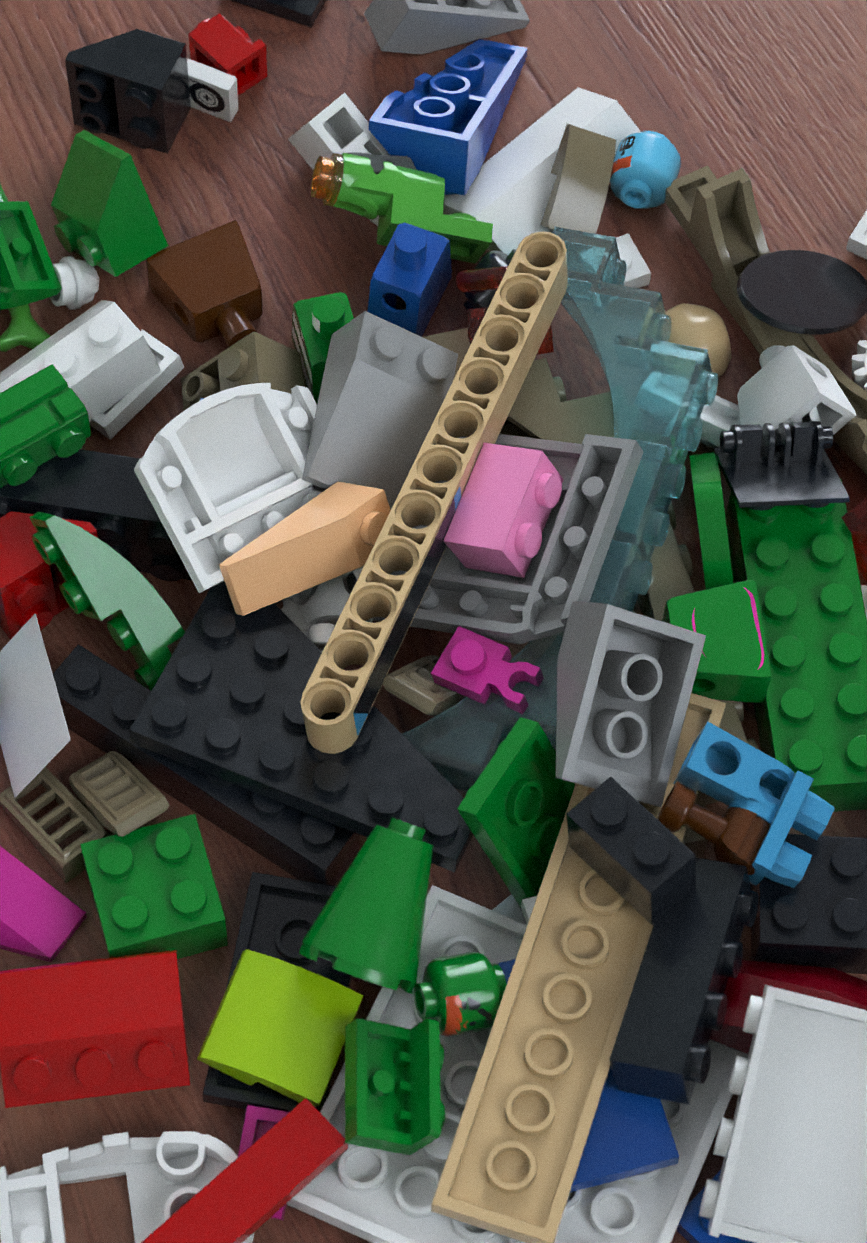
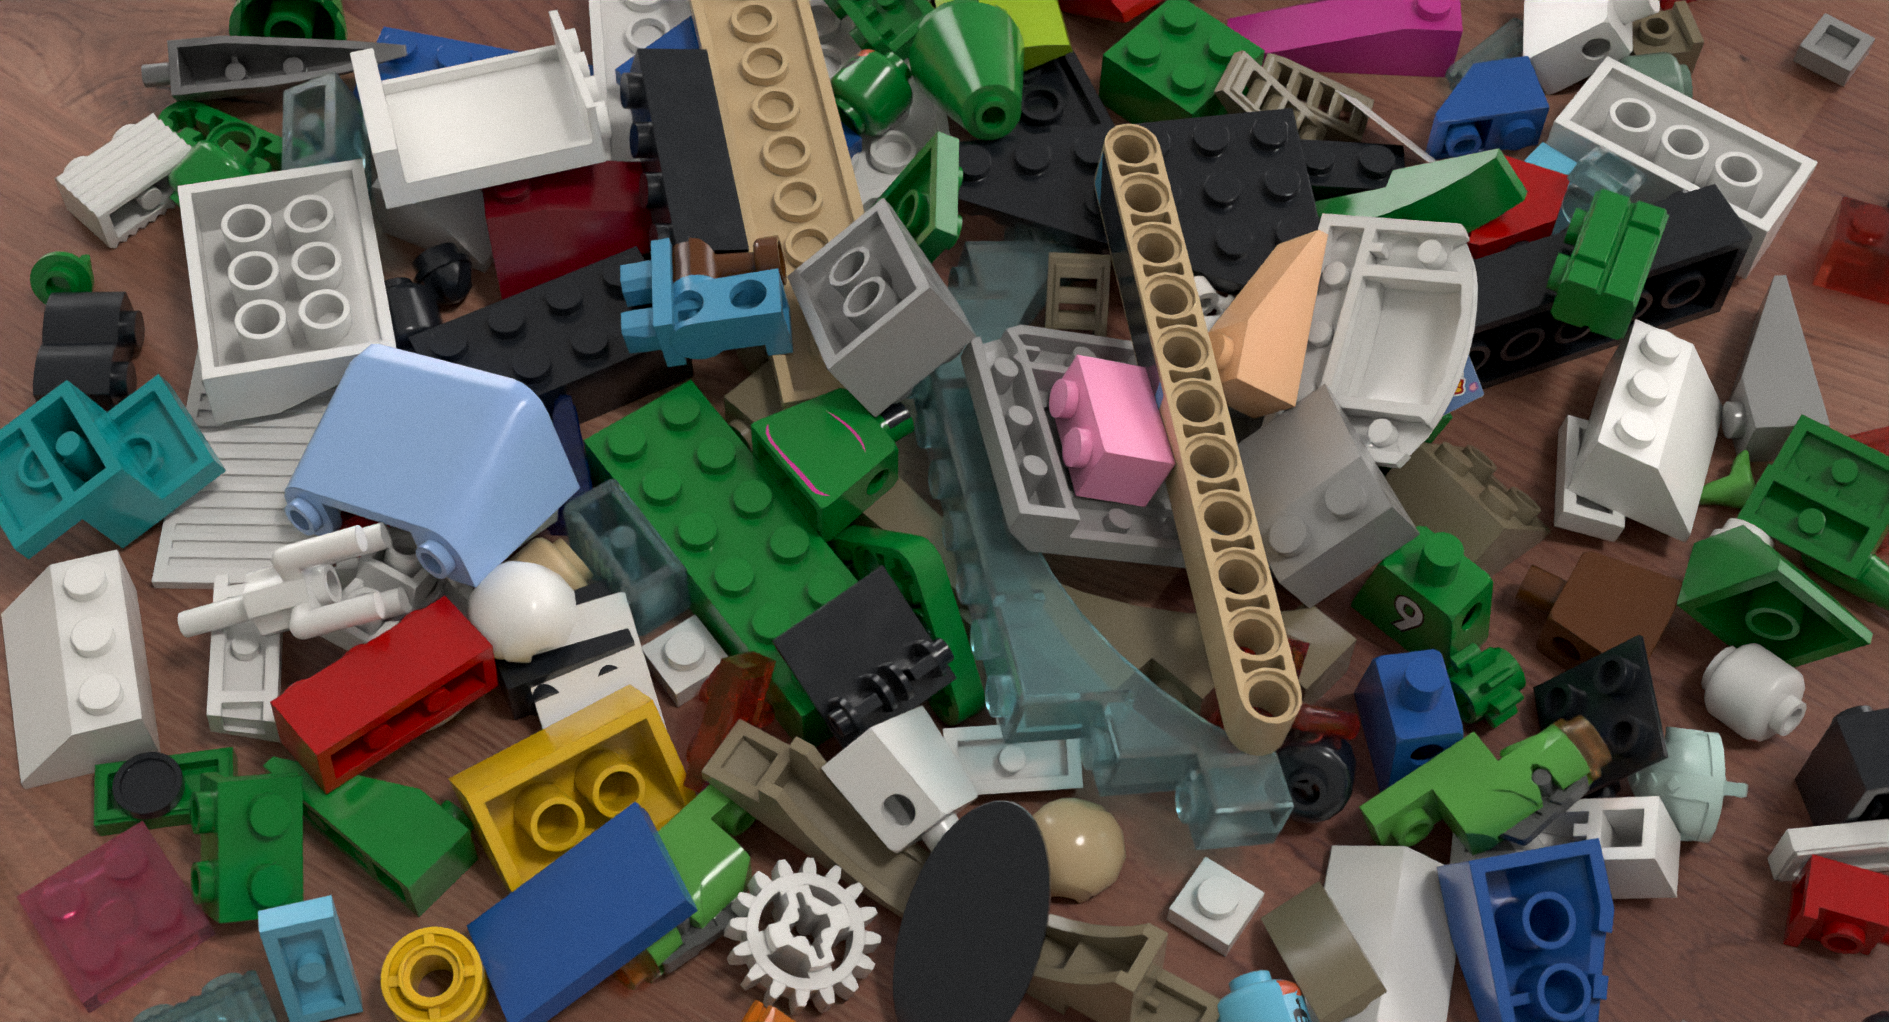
camera: 150 degrees right, 5 degrees down
dark pink plate [431,626,544,714] -> none
black brick [566,777,696,925] -> none
none -> green gear [1447,642,1526,729]
none -> black hinge [1533,635,1669,799]
none -> light aqua helmet [1628,726,1748,843]
none -> white head [1701,643,1807,742]

